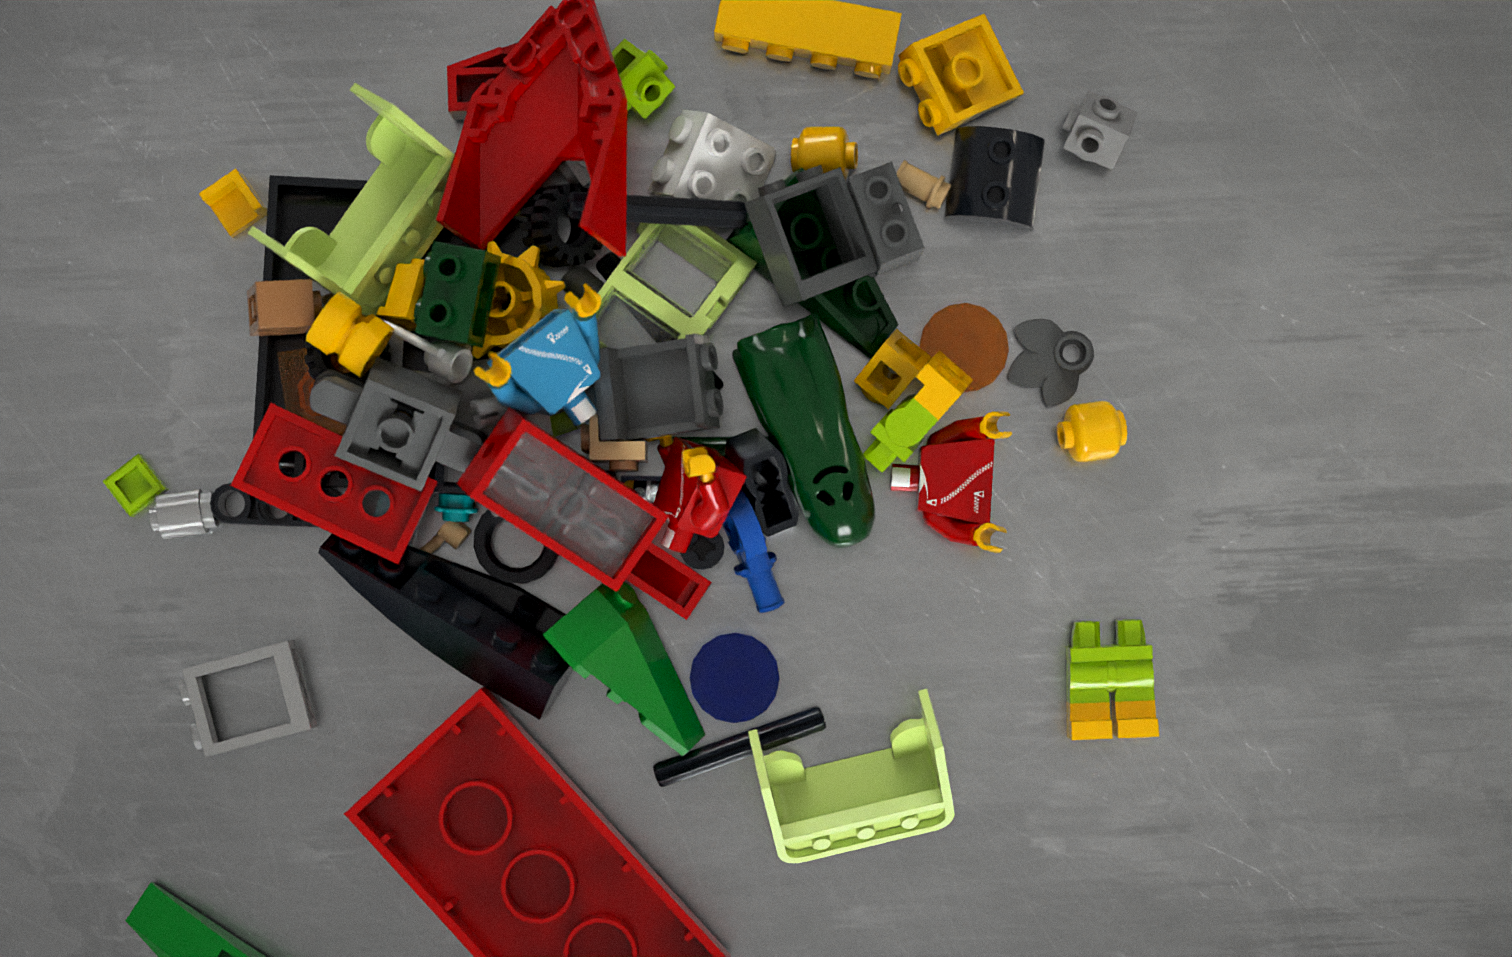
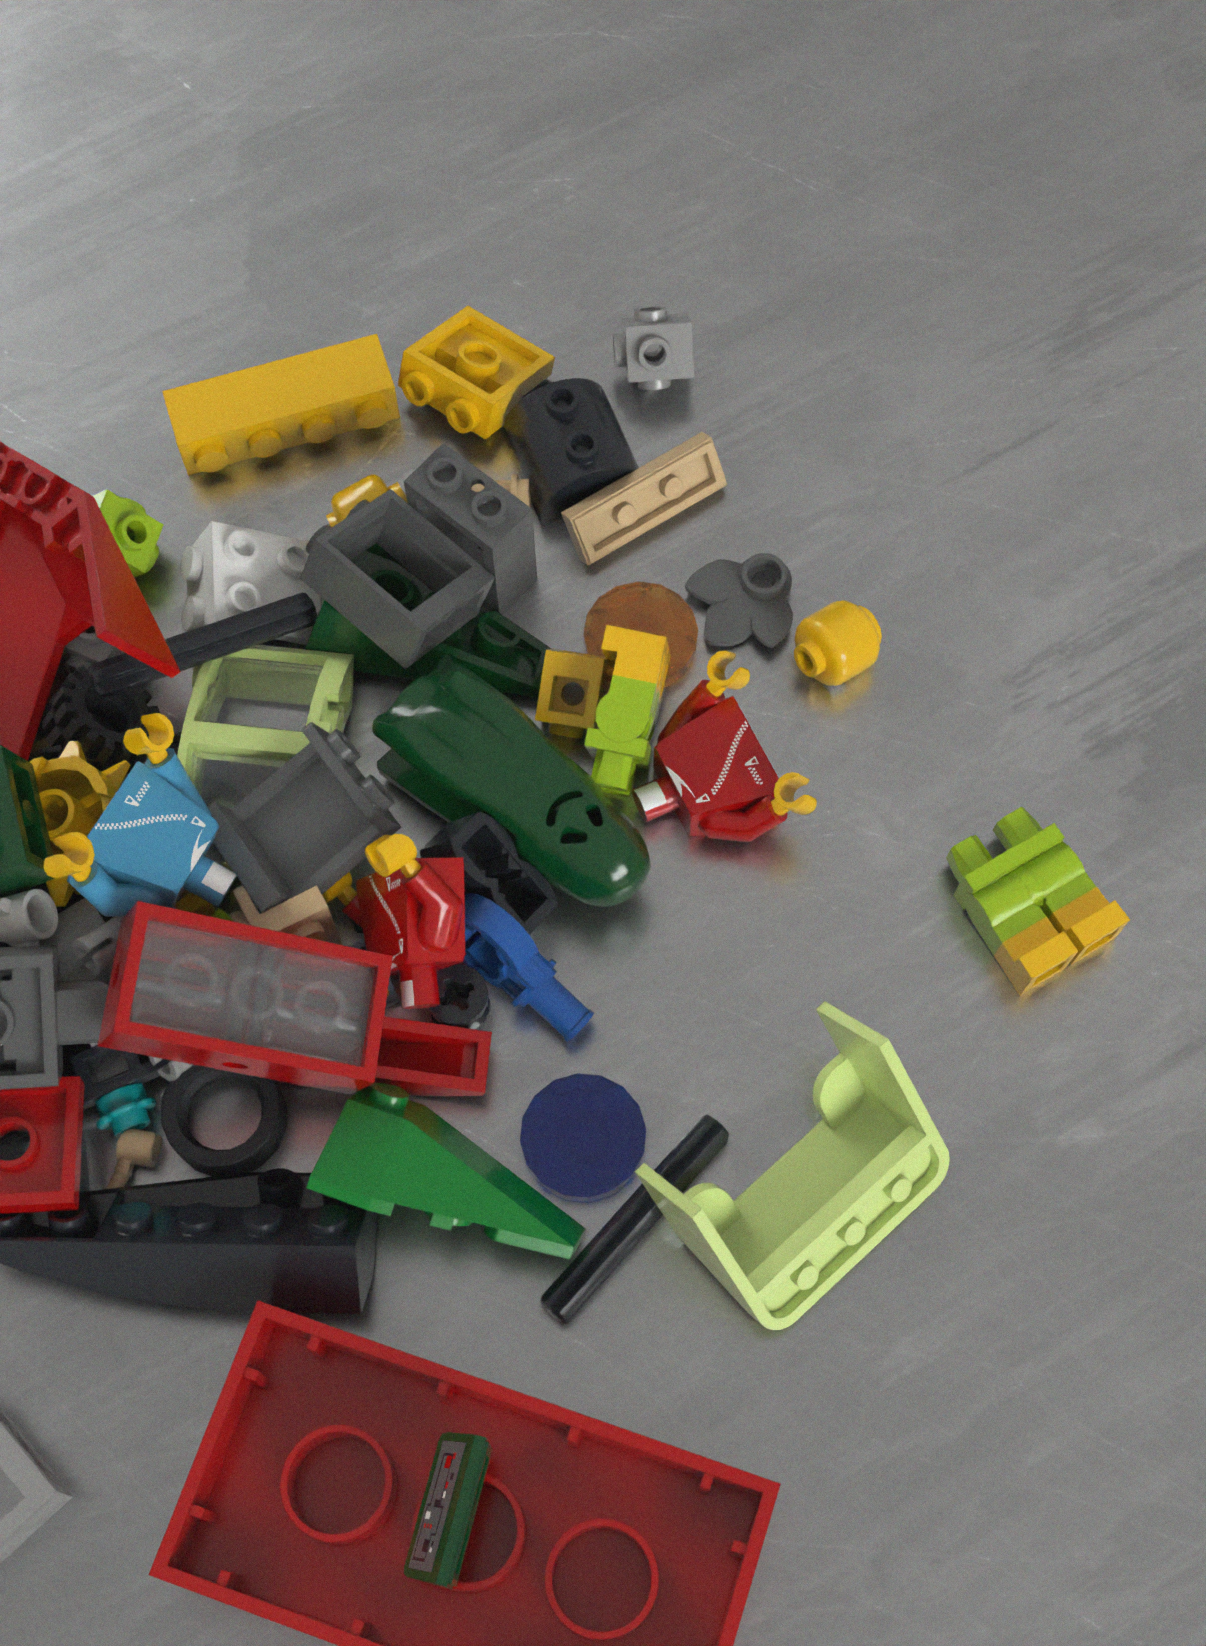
camera: 25 degrees left, 20 degrees down
none -> dark green slope [404,1432,493,1589]
none -> tan tile [561,432,728,566]

